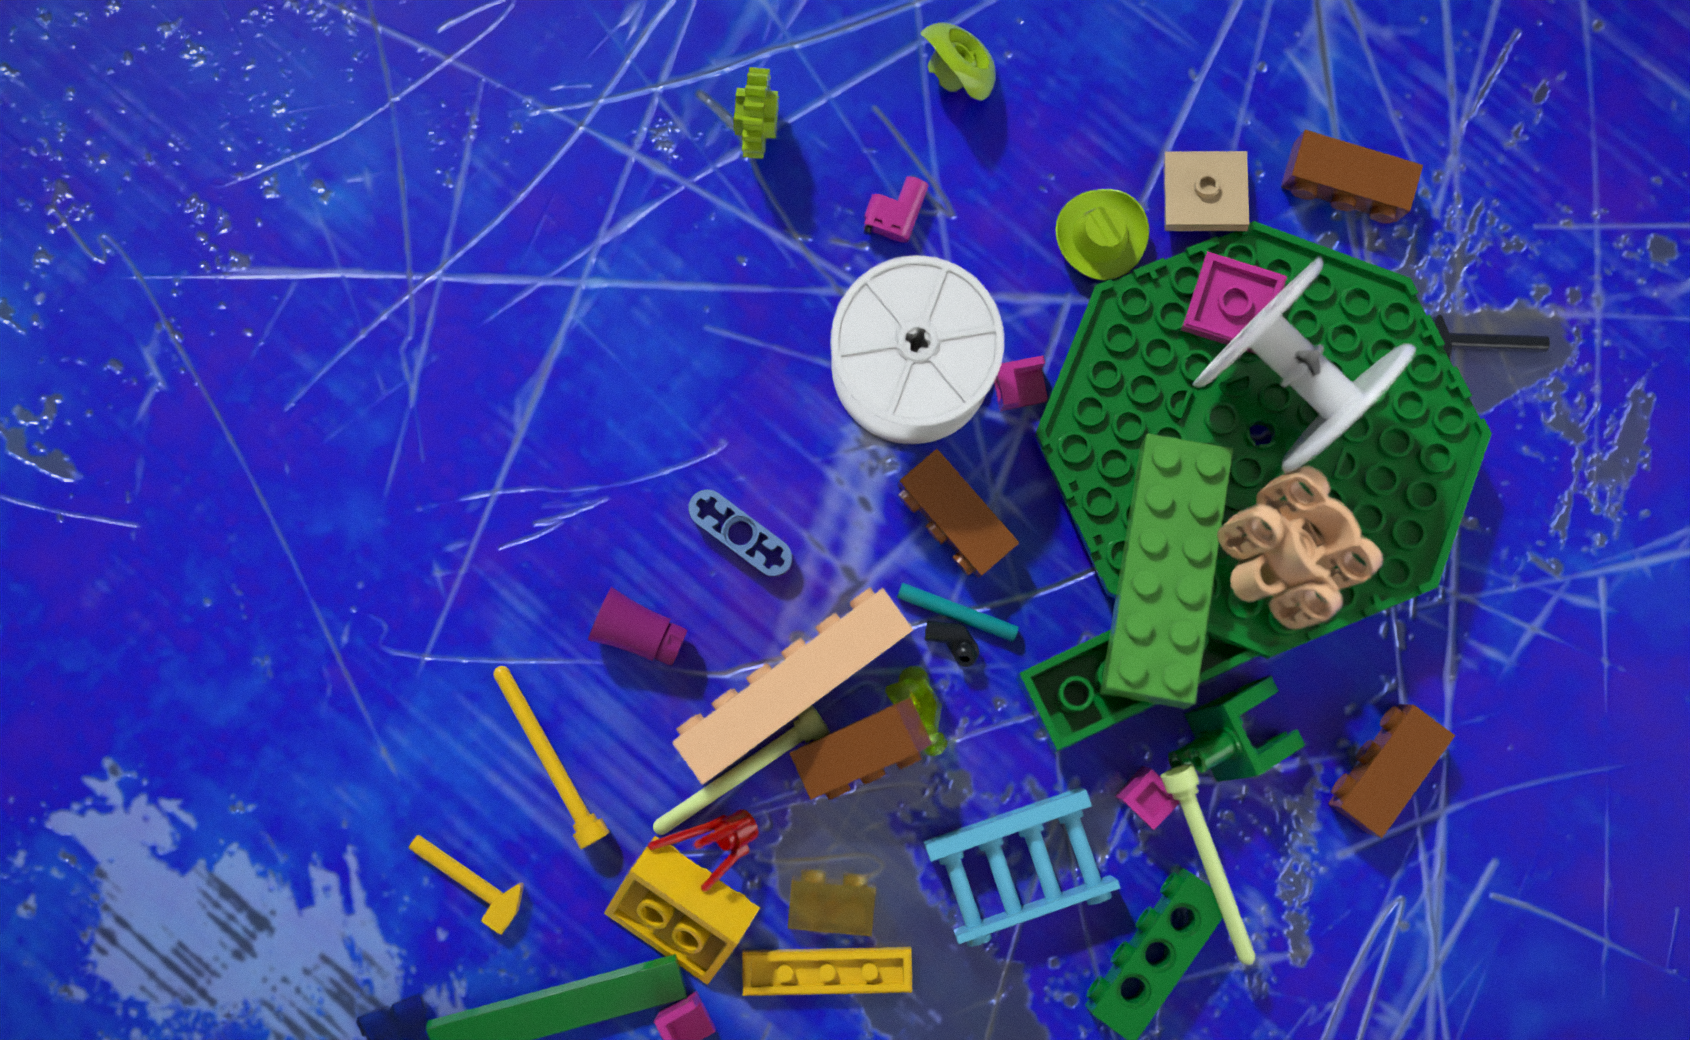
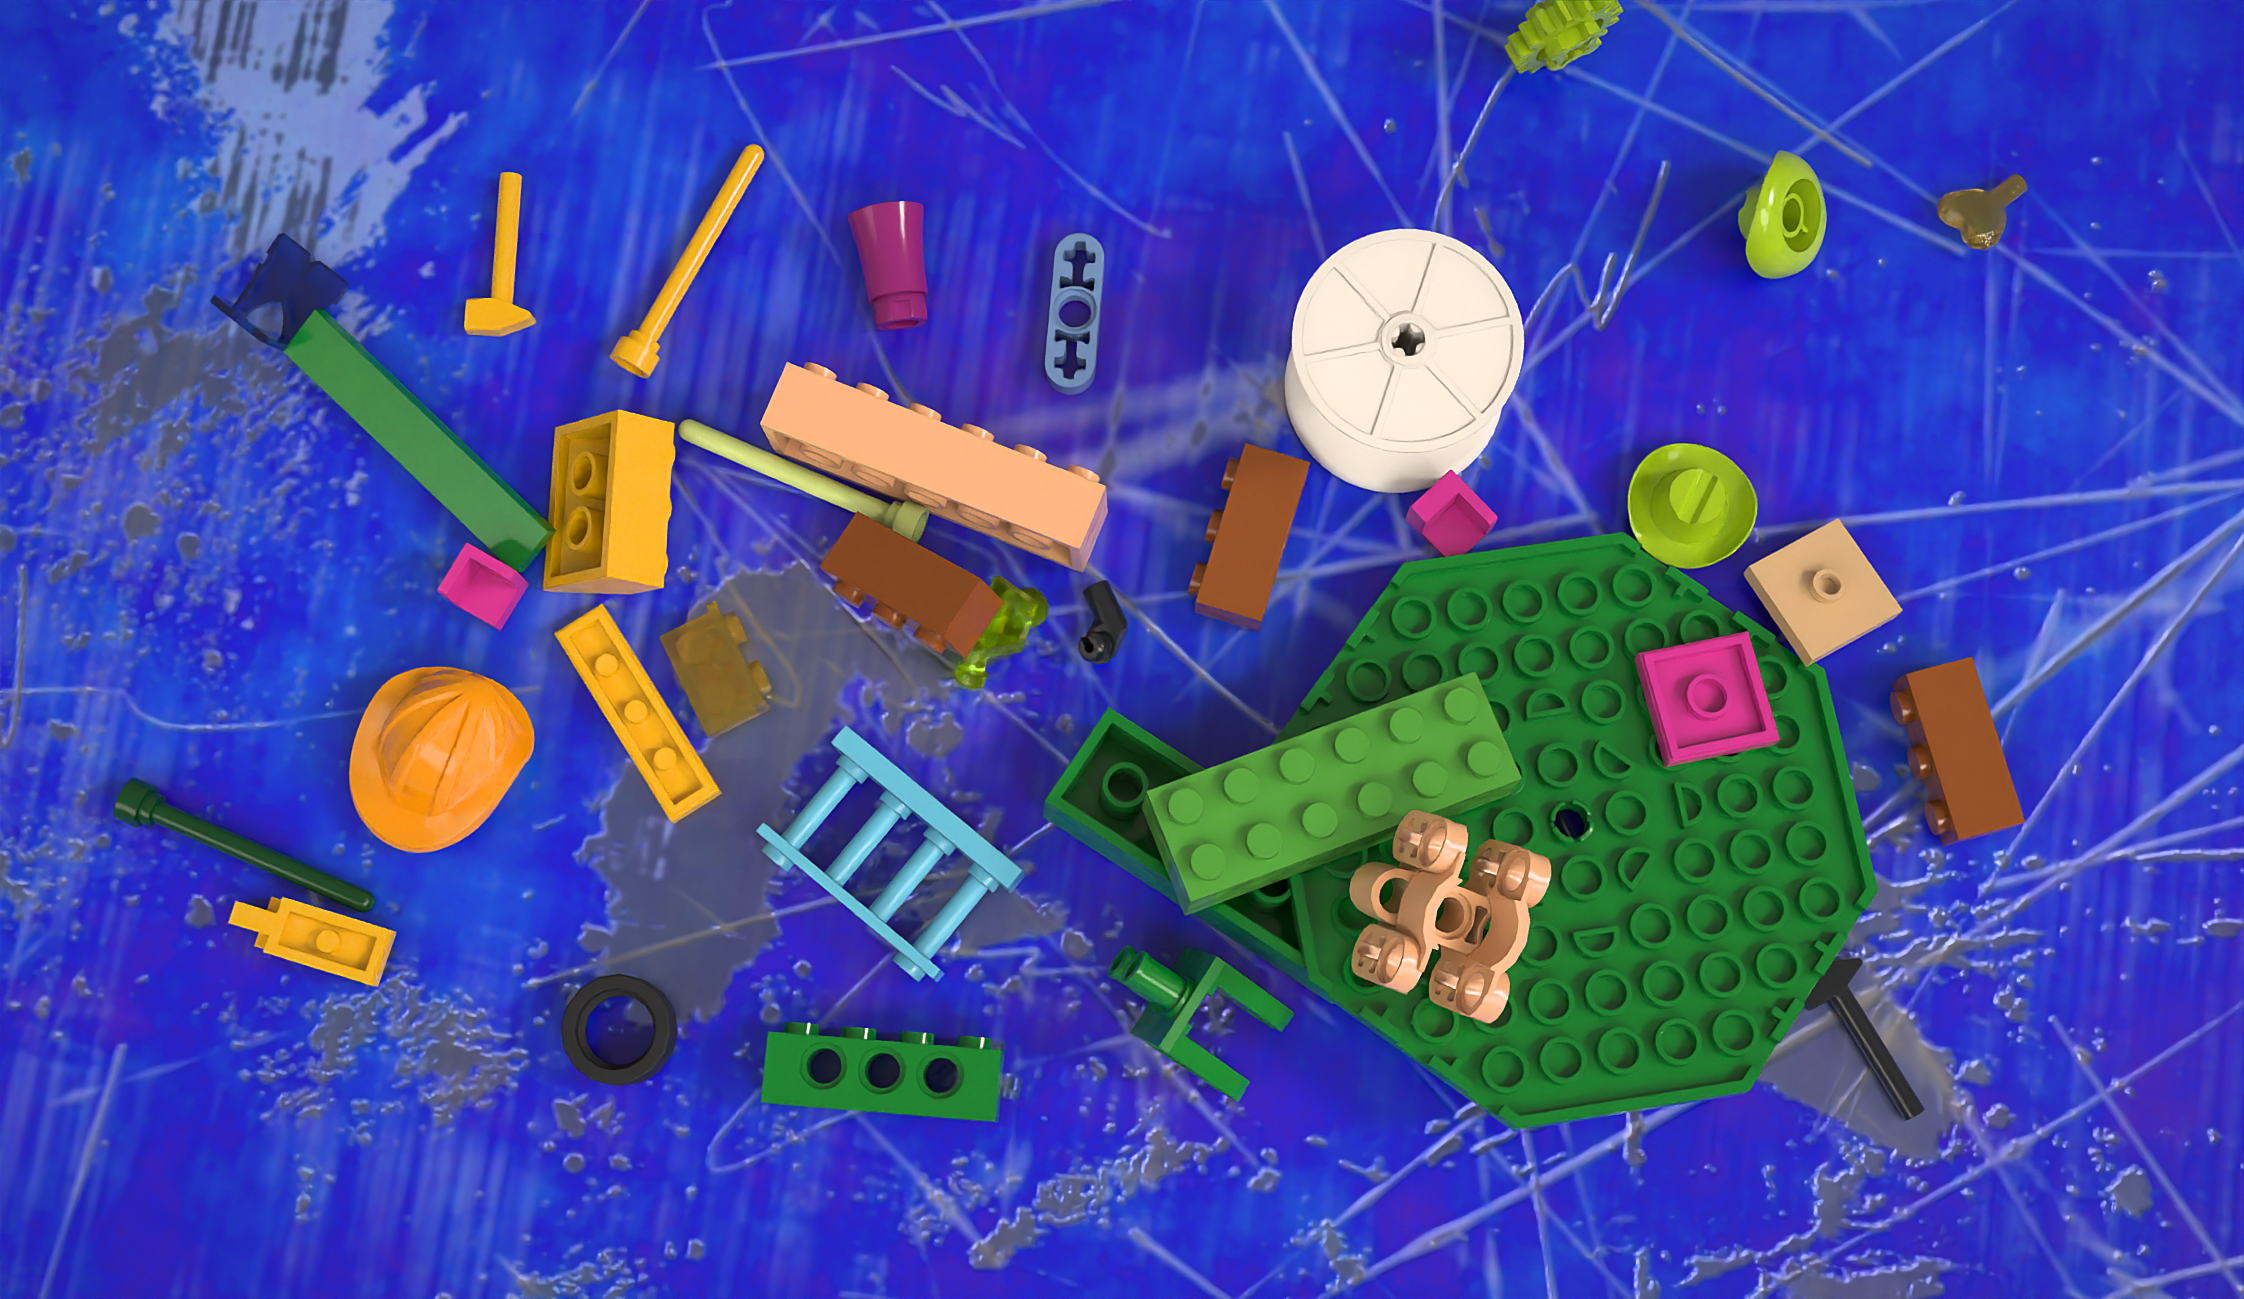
camera: 65 degrees right, 5 degrees down
red plant [648,809,759,892] -> none
dark pink piece [863,176,929,243] -> none
teal bar [897,583,1019,642] -> none
dark pink panel [1115,766,1180,830] -> none
yellowish green piece [1161,764,1256,965] -> none
white piece [1193,257,1415,473] -> none
dark orange brick [1328,704,1455,838] -> none

